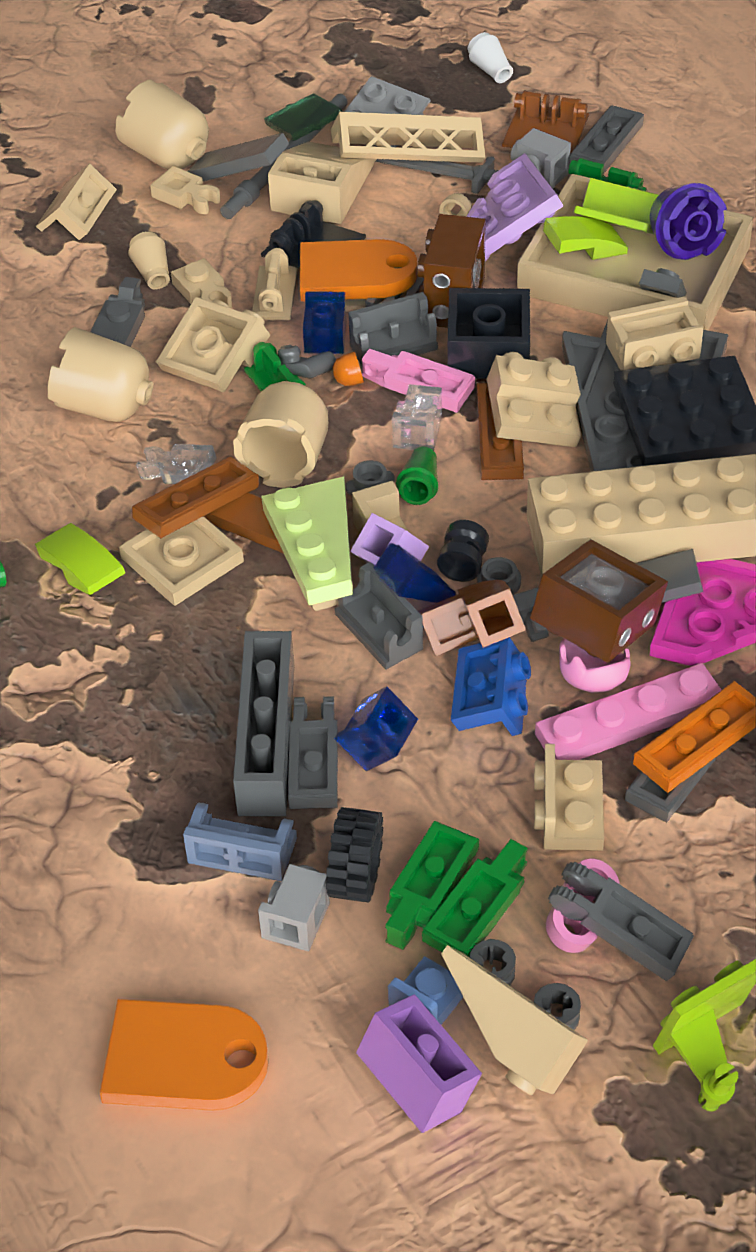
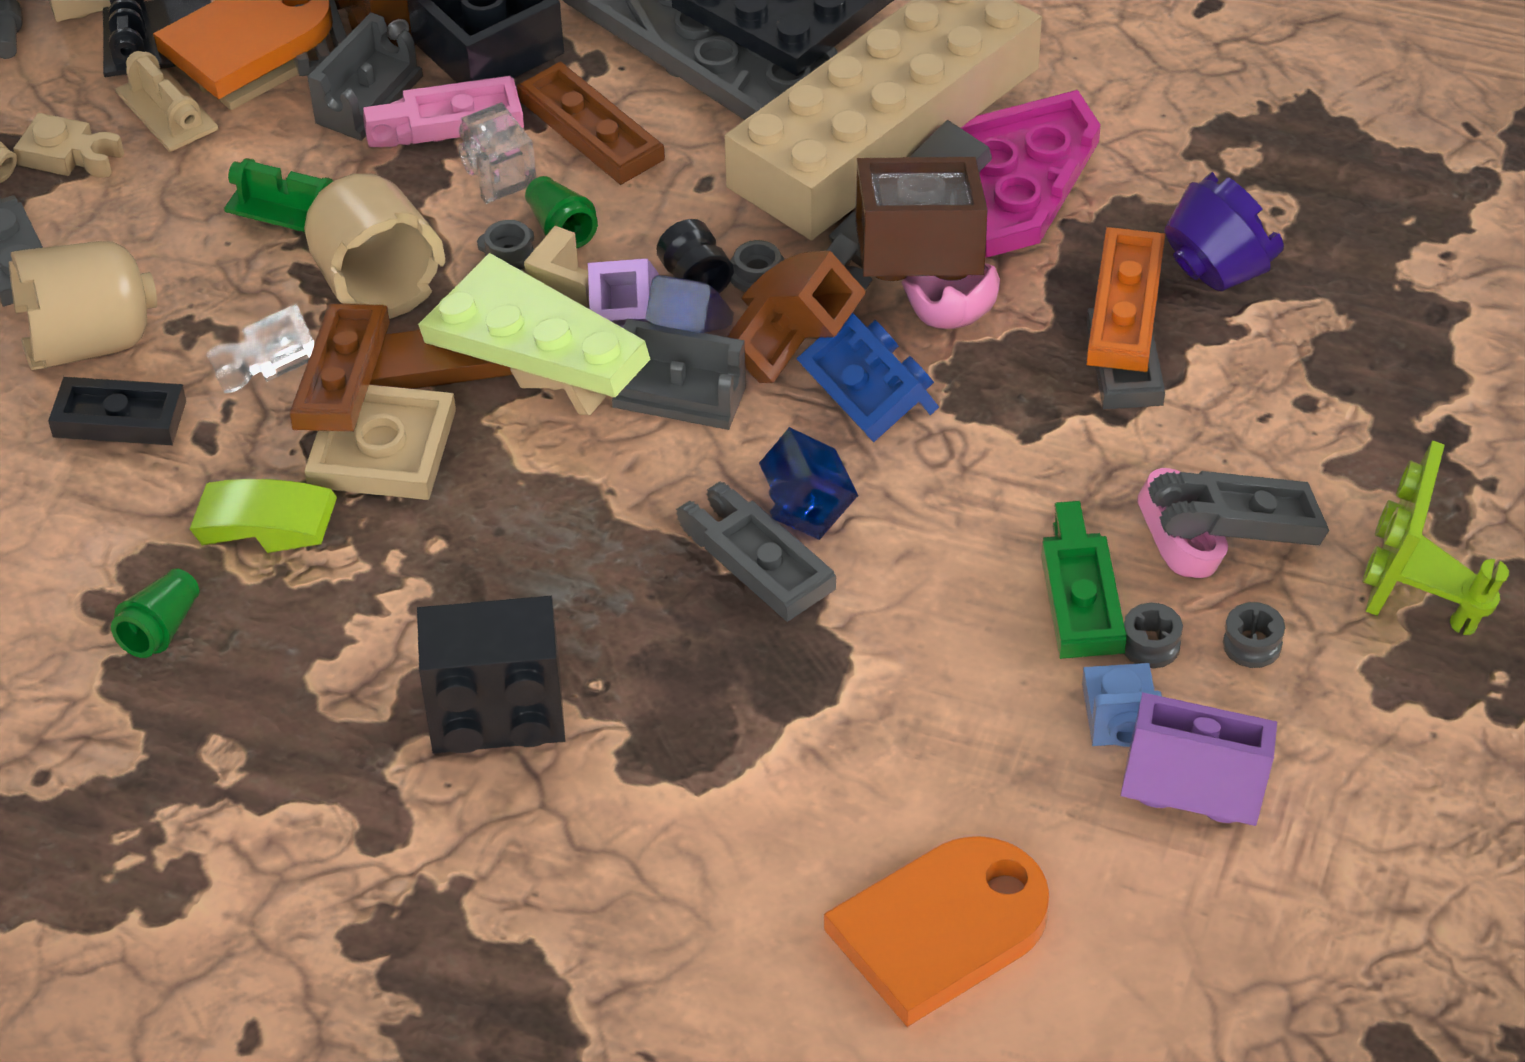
camera: 40 degrees left, 0 degrees up
tan plate [156,297,270,392] -> none
sand blue hinge [183,802,297,881] -> none
dark grey brick [233,631,295,816] -> none
light grey brick [258,864,330,952] -> none
dark grey arm [278,345,336,379] -> none
clear blue brick [303,292,347,354] -> none
black tyre [326,807,384,903] -> none
orange hinge [333,351,364,386] -> none
green hinge [385,821,479,950] -> none
tan slope [441,945,588,1095] -> none
tan plate [487,352,581,447] -> none
tan bracket [534,743,604,851] -> none
bright pink plate [535,663,721,760] -> none
none -> black plate [48,377,186,446]
none -> black brick [417,595,566,754]

